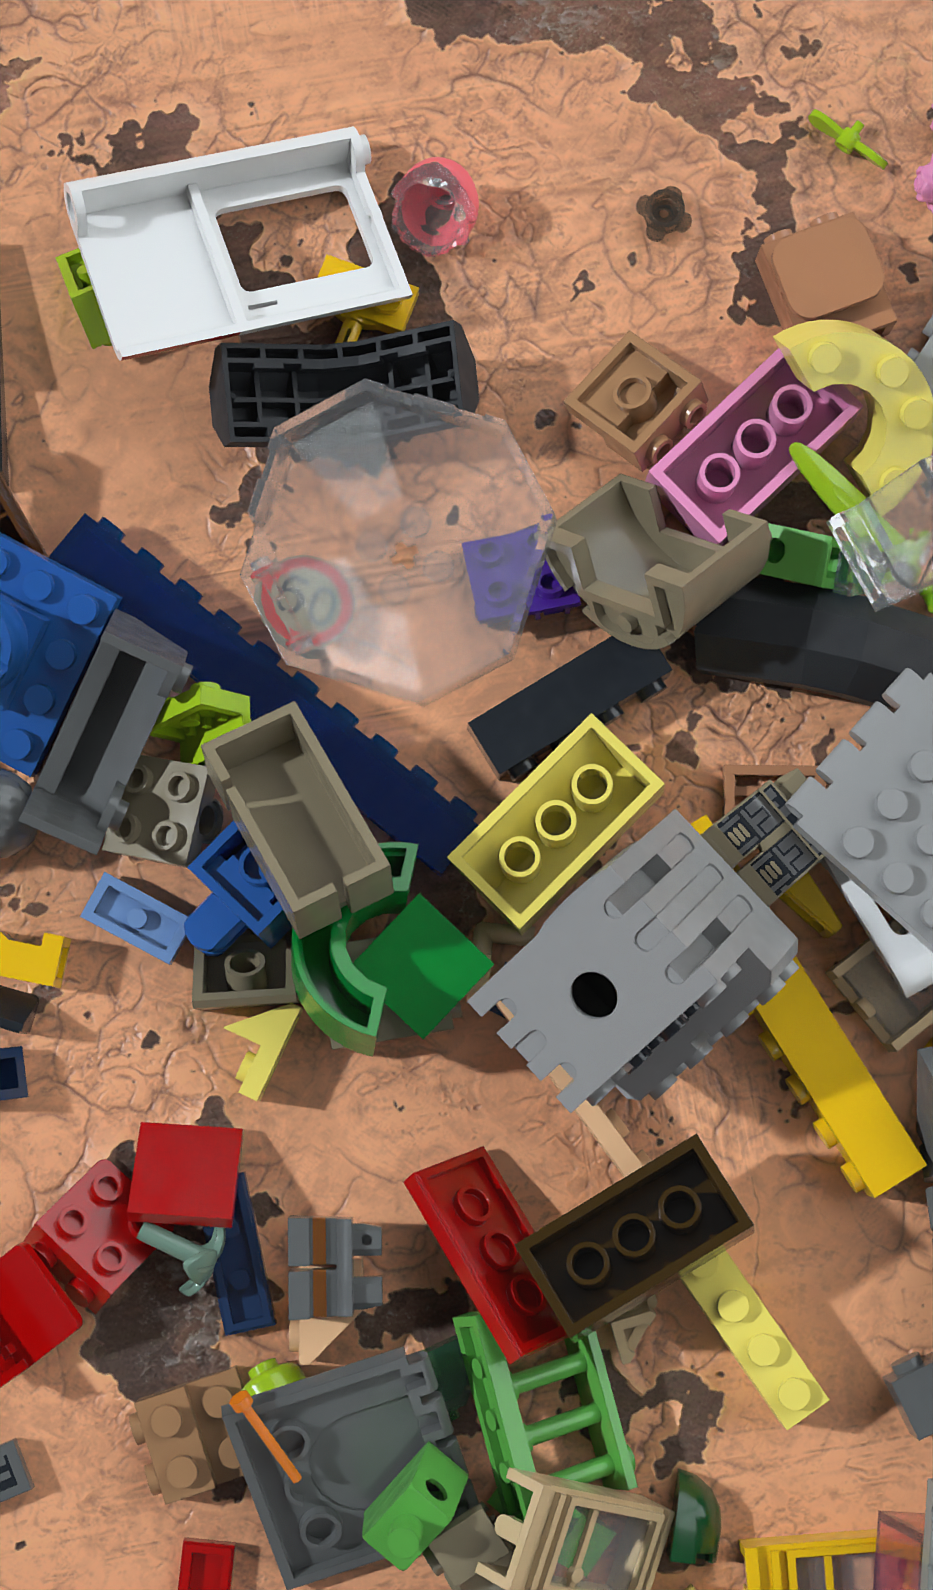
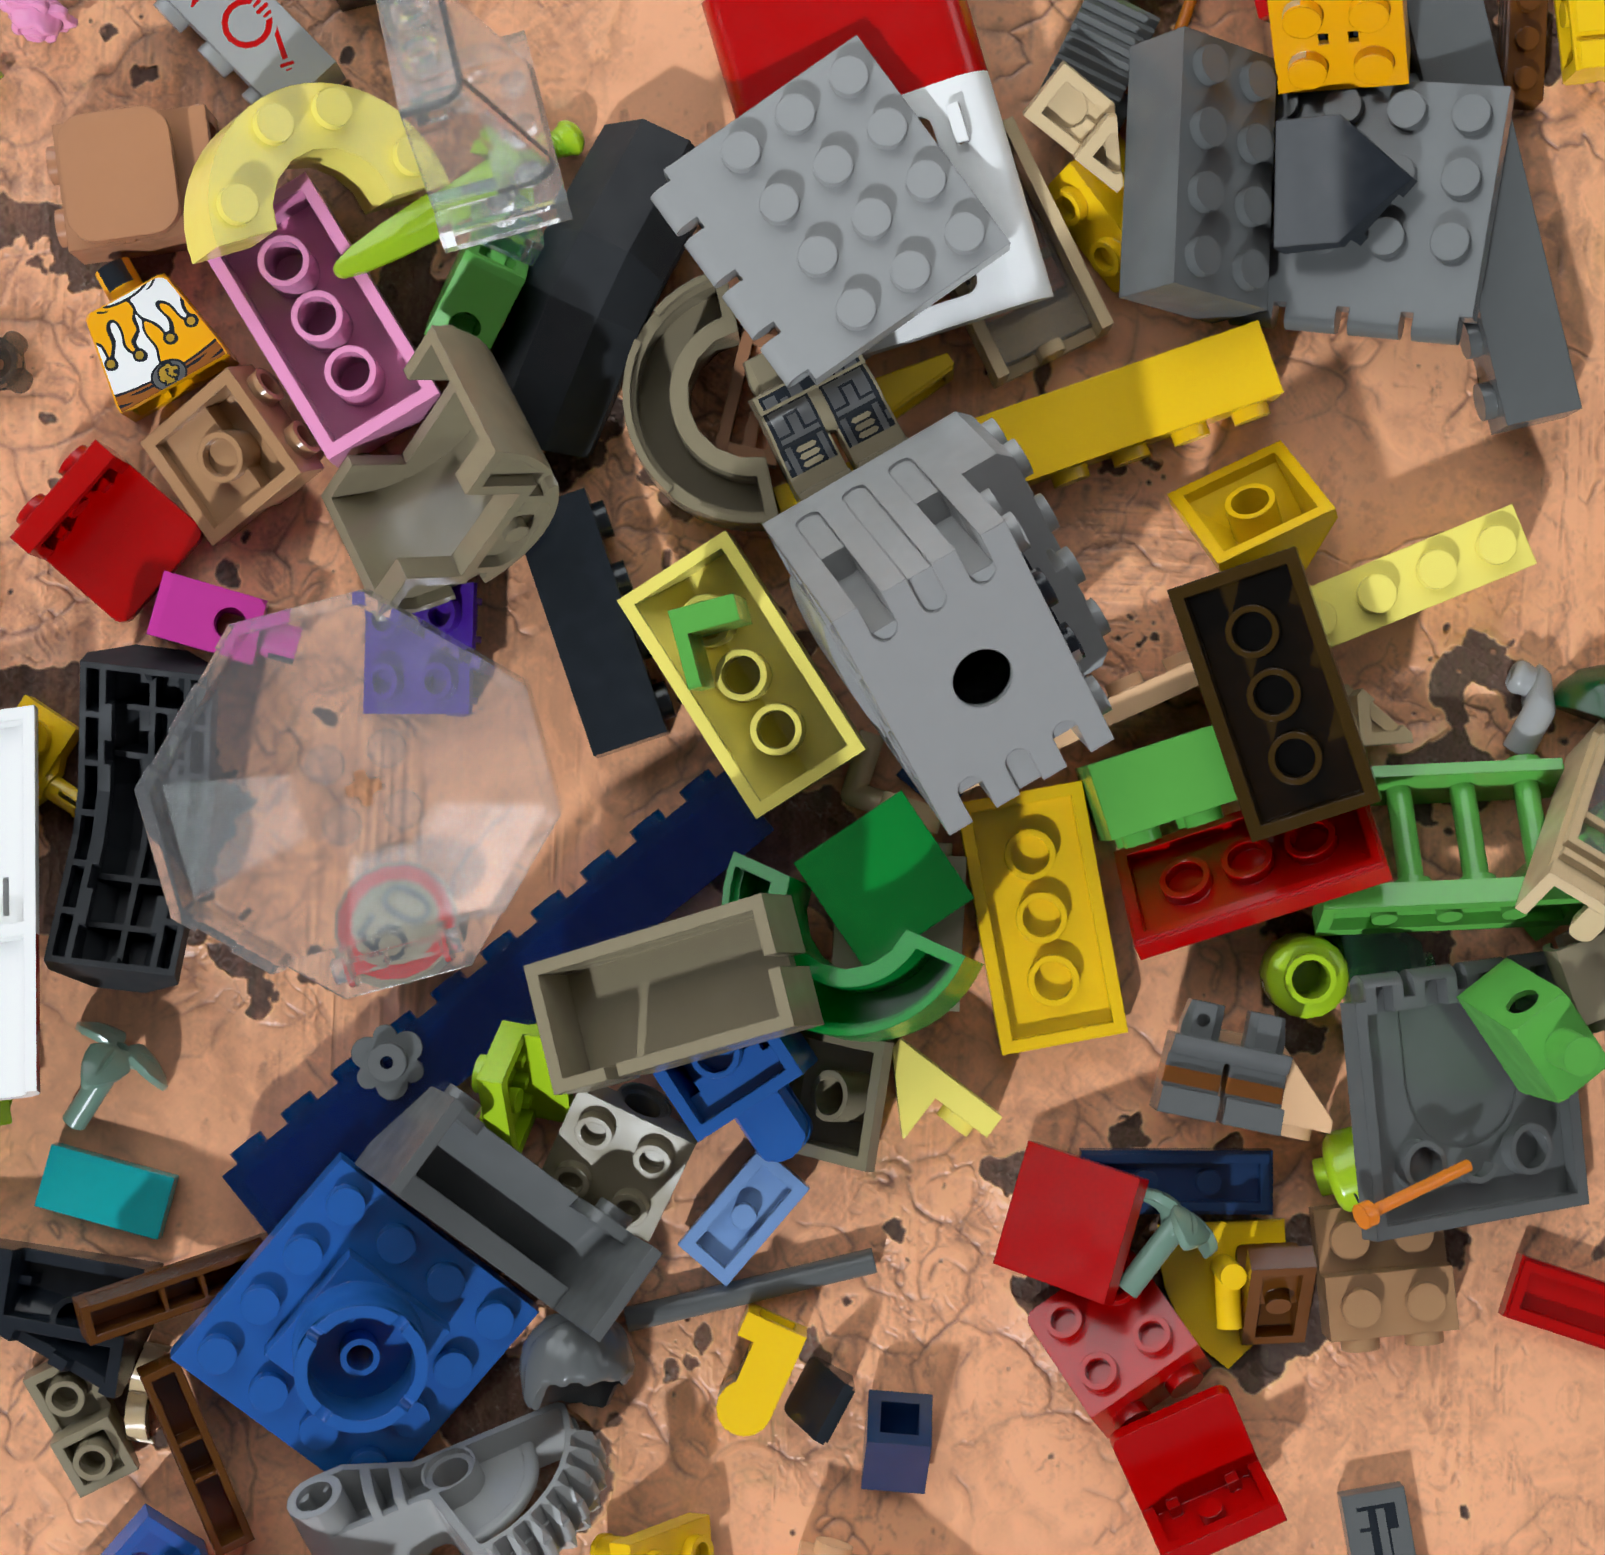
camera: 75 degrees left, 5 degrees up
none -> red bracket [10,439,204,623]
none -> teal tile [34,1142,179,1240]
none -> sand green plant [63,1021,168,1130]
none -> torso [86,257,240,423]
none -> dark pink torso [146,571,303,664]
none -> dark grey plant [351,1024,424,1100]
none -> dark tan brick [622,274,778,532]
none -> dark grey bar [624,1248,877,1332]
none -> bright green panel [668,593,752,691]
none -> yellow plate [960,780,1128,1056]
none -> bright green brick [1075,725,1237,849]
none -> yellow shield [1157,1218,1286,1369]
none -> yellow slope [1167,440,1338,572]
none -> reddish brown slope [1235,1242,1317,1345]
none -> lime head [1259,932,1349,1019]
none -> light grey arm [1503,660,1556,755]

